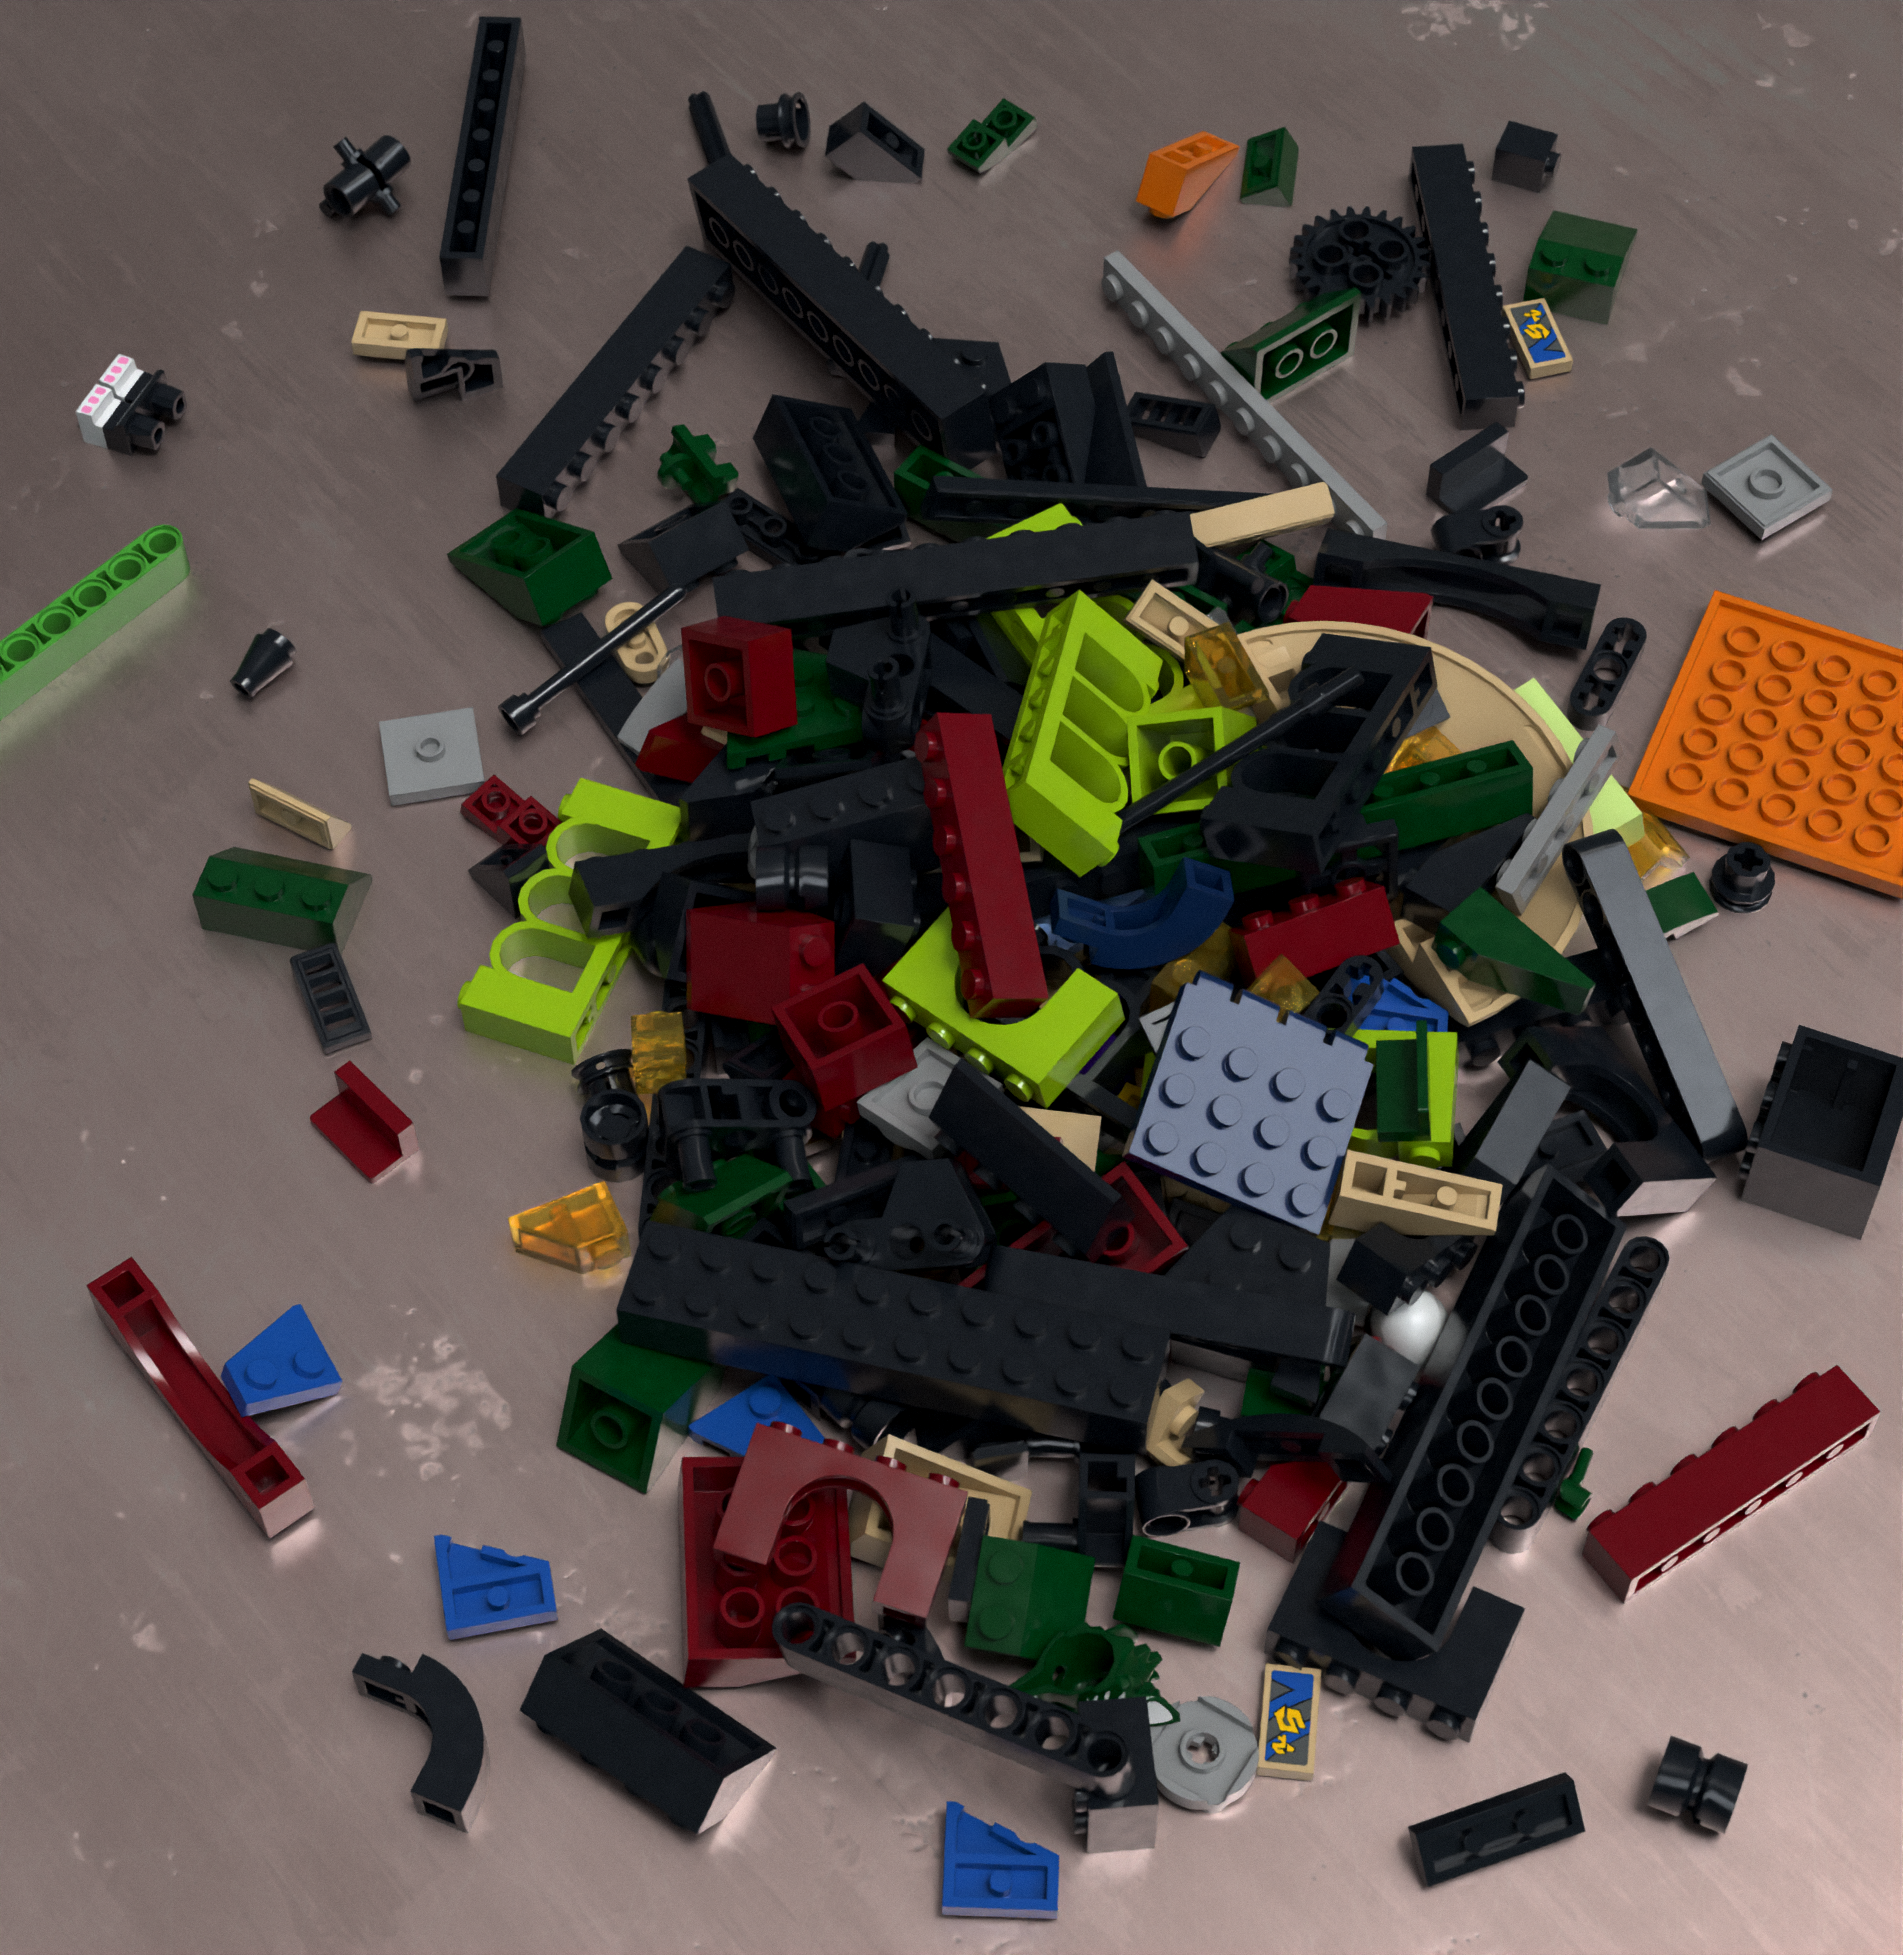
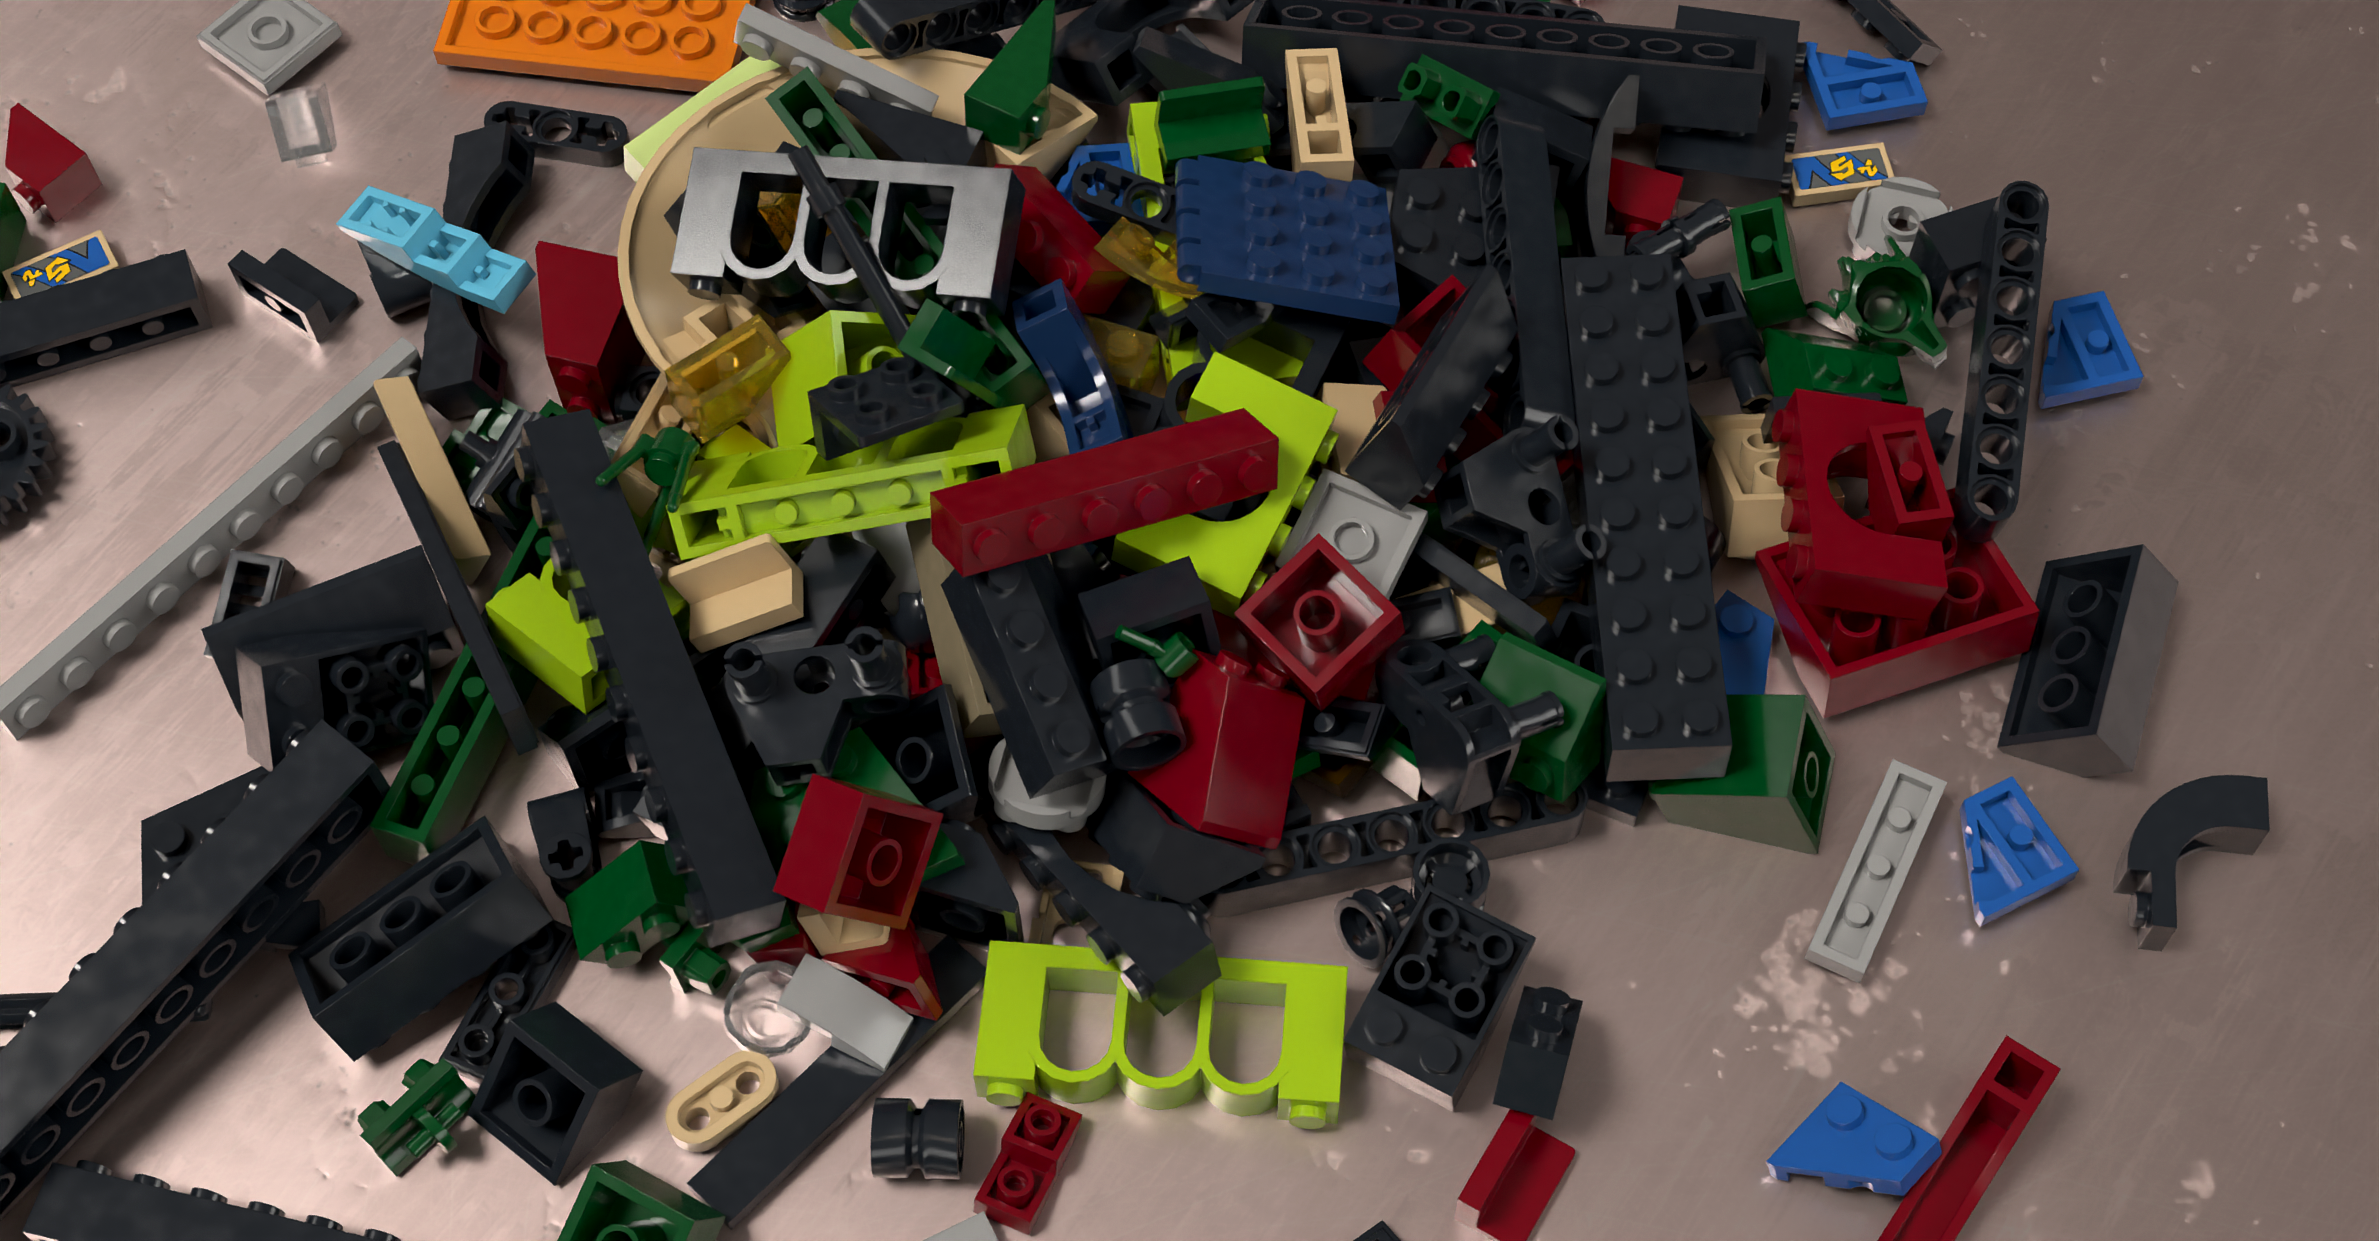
camera: 105 degrees left, 5 degrees up
black slope [468,844,550,919] -> none
black piece [498,583,687,736] -> none
clear yellow slope [507,1181,631,1275] -> none
clear yellow brick [631,1011,687,1095] -> none
dark green slope [1221,287,1361,404] -> none
none -> dark red slope [5,103,103,223]
none -> medium azure slope [336,185,536,314]
none -> dark green plant [595,427,700,556]
none -> tan panel [668,533,804,653]
none -> black bracket [807,356,964,461]
none -> black wheel [870,1098,965,1179]
none -> dark green panel [897,298,1005,408]
none -> dark green hand [1115,625,1199,678]
none -> black slope [1343,883,1536,1112]
none -> dark green hips [1398,54,1501,141]
none -> black brick [1493,985,1583,1120]
none -> black pin [1626,198,1731,259]
none -> blue wing [1802,41,1928,131]
none -> light grey plate [1804,759,1947,983]
none -> dark red slope [1866,419,1955,542]

